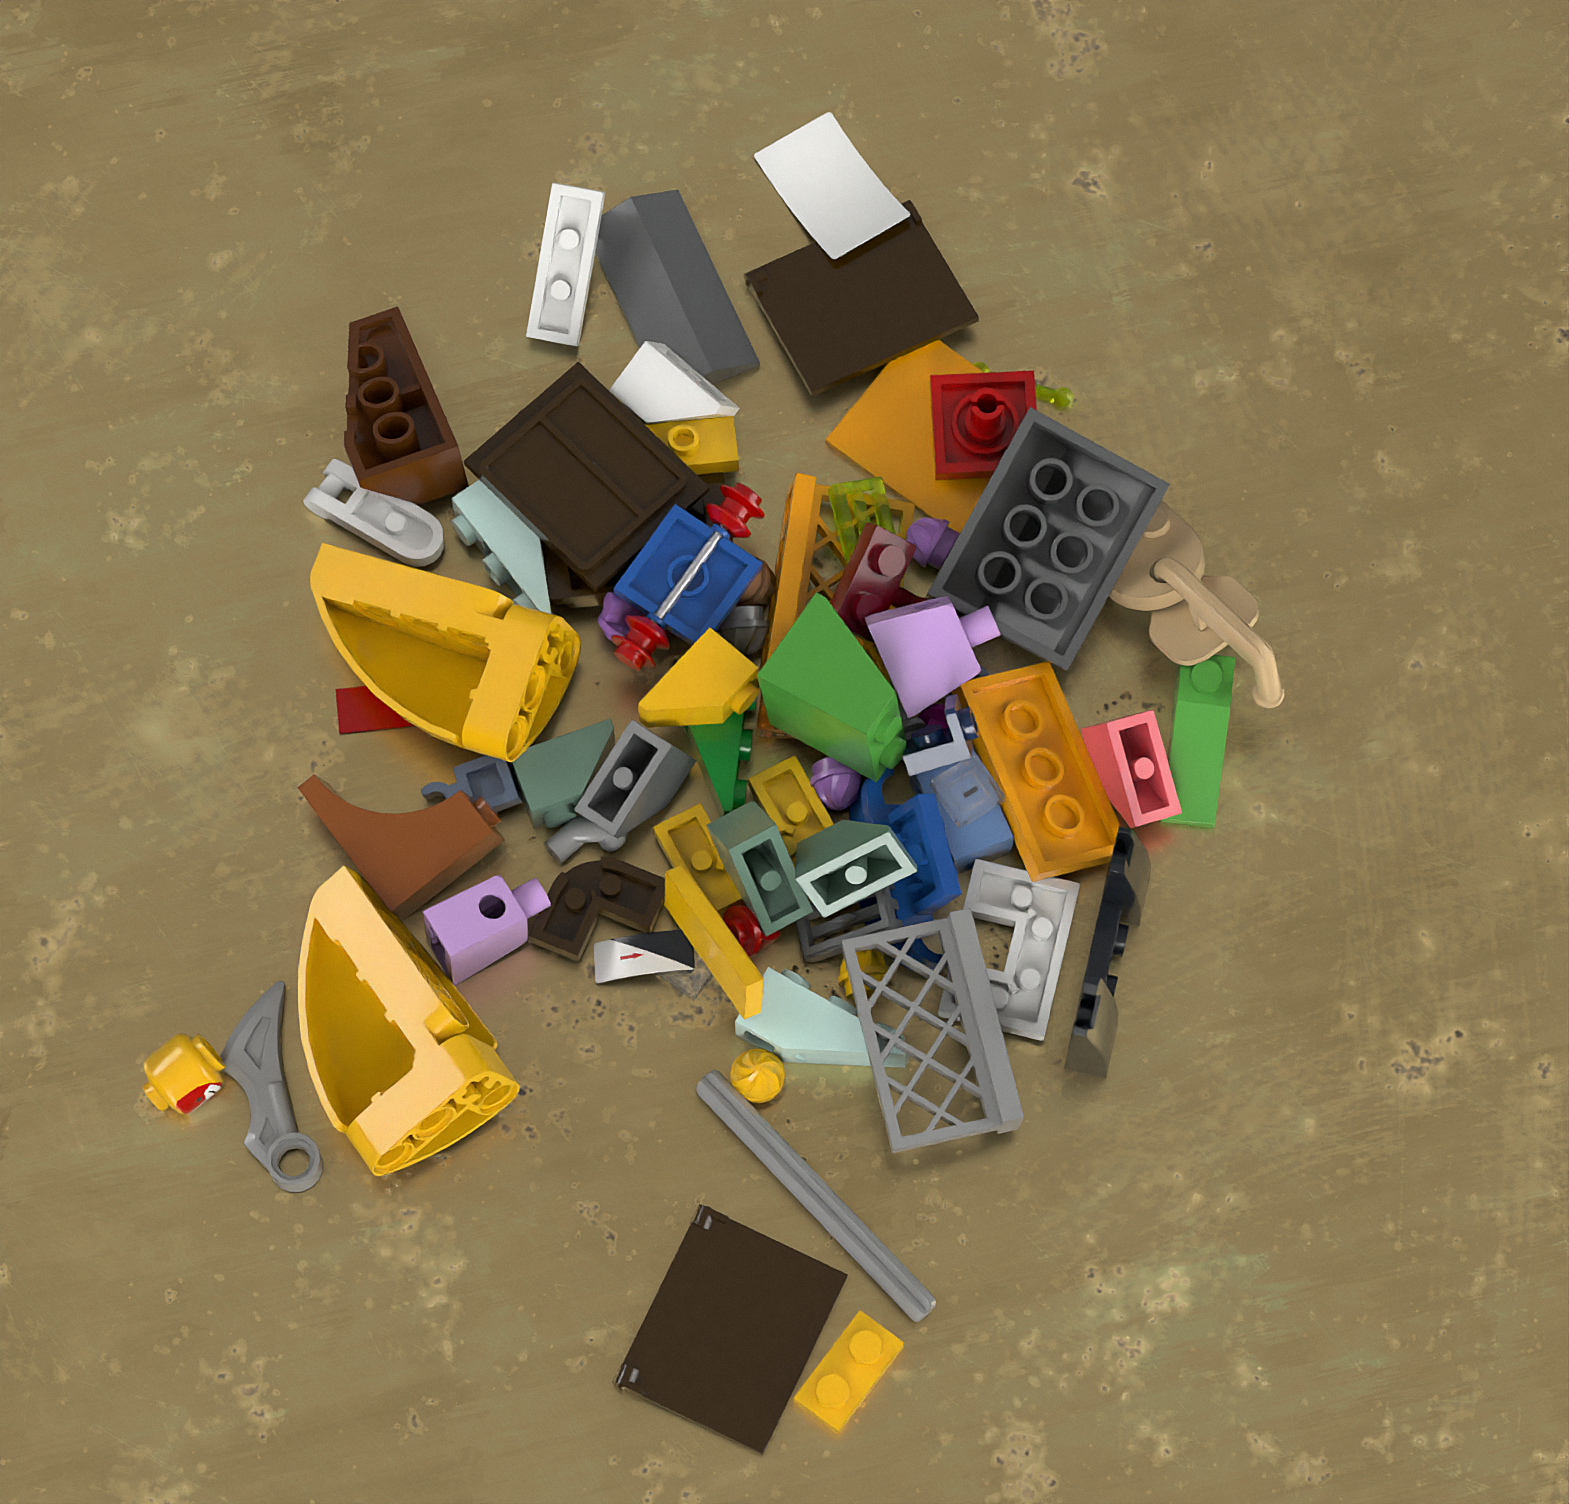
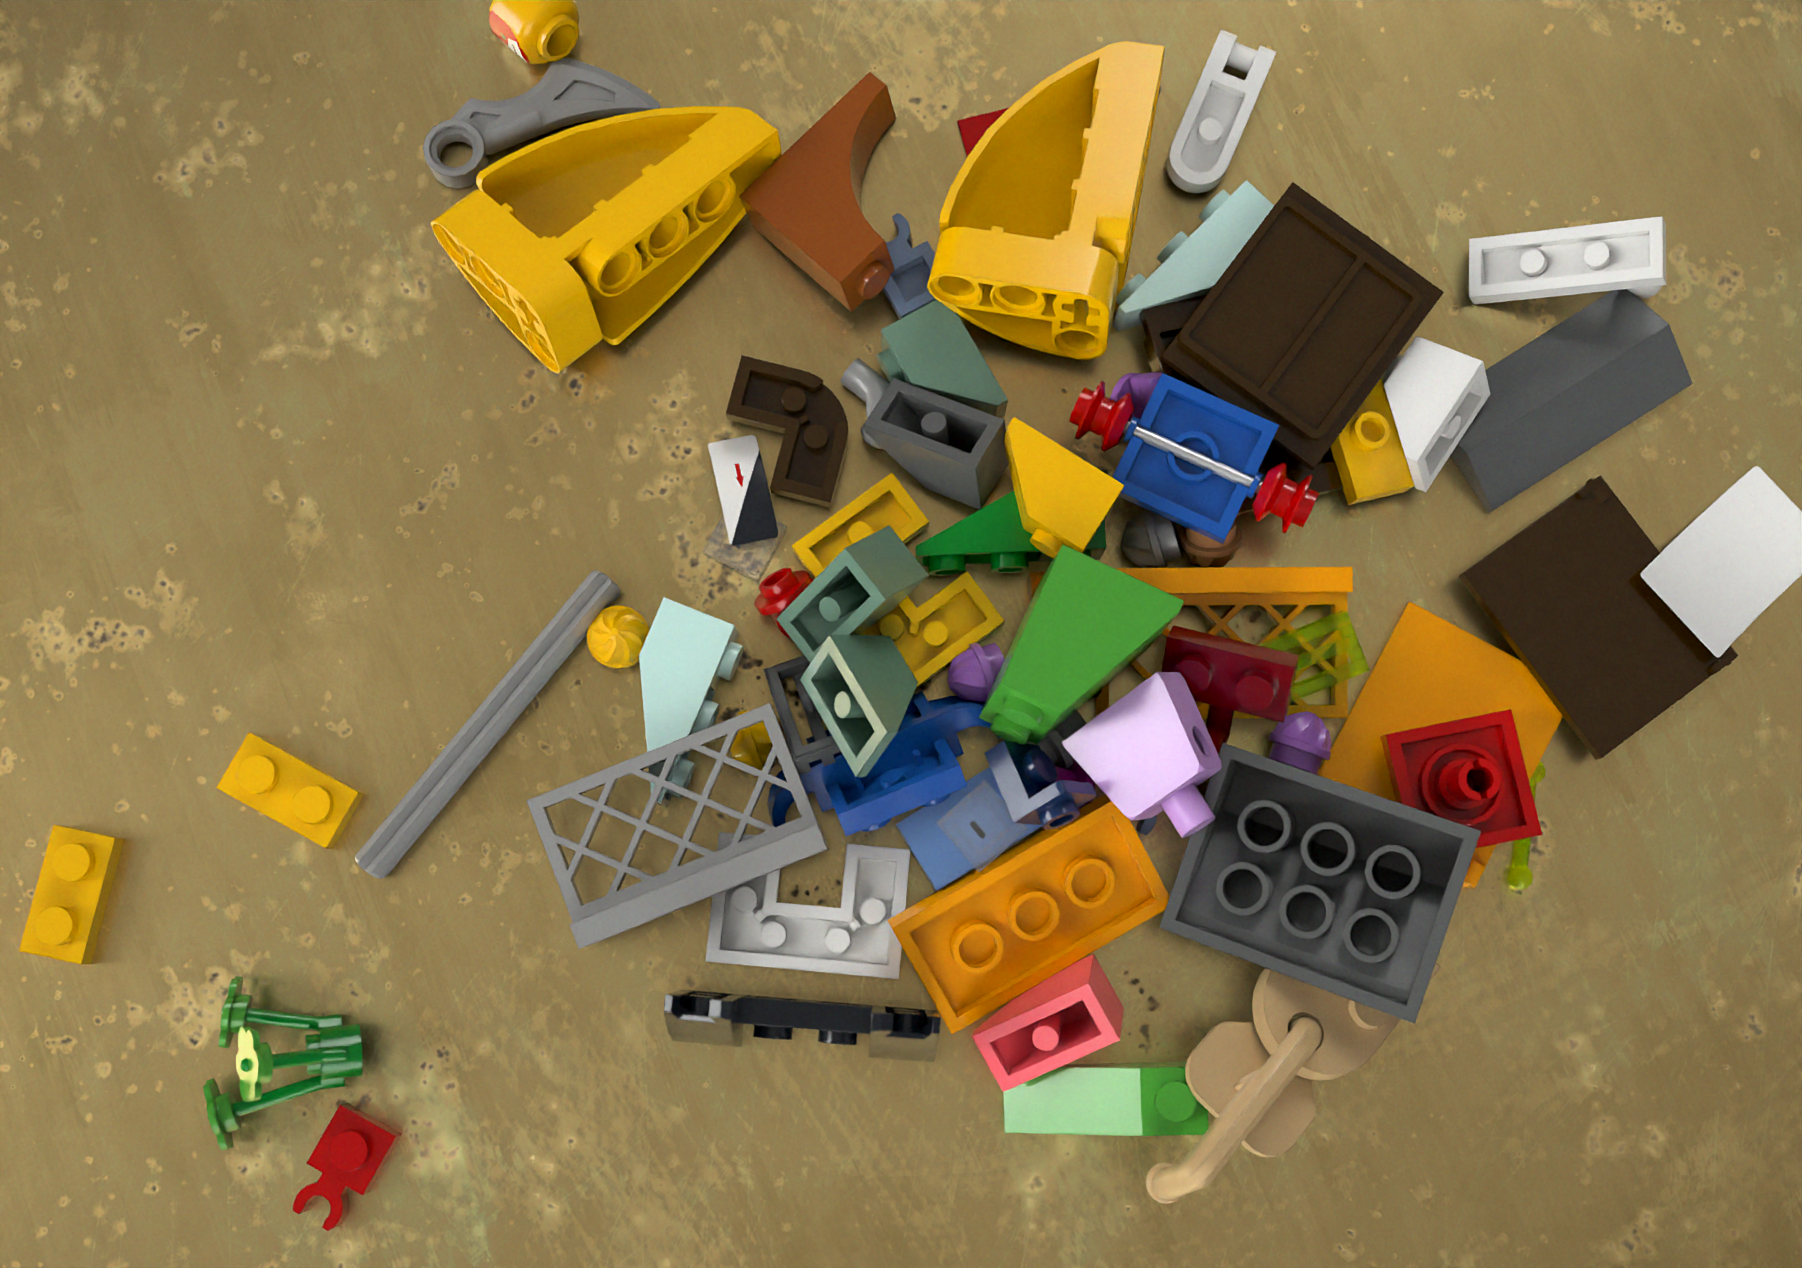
camera: 80 degrees right, 10 degrees up
reddish brown wedge [344,306,469,505] -> none
lavender torso [423,875,551,986] -> none
dark brown piece [612,1204,848,1456] -> none
yellow tile [664,865,764,1020] -> none
none -> plant [203,976,363,1151]
none -> red plate [293,1102,402,1231]

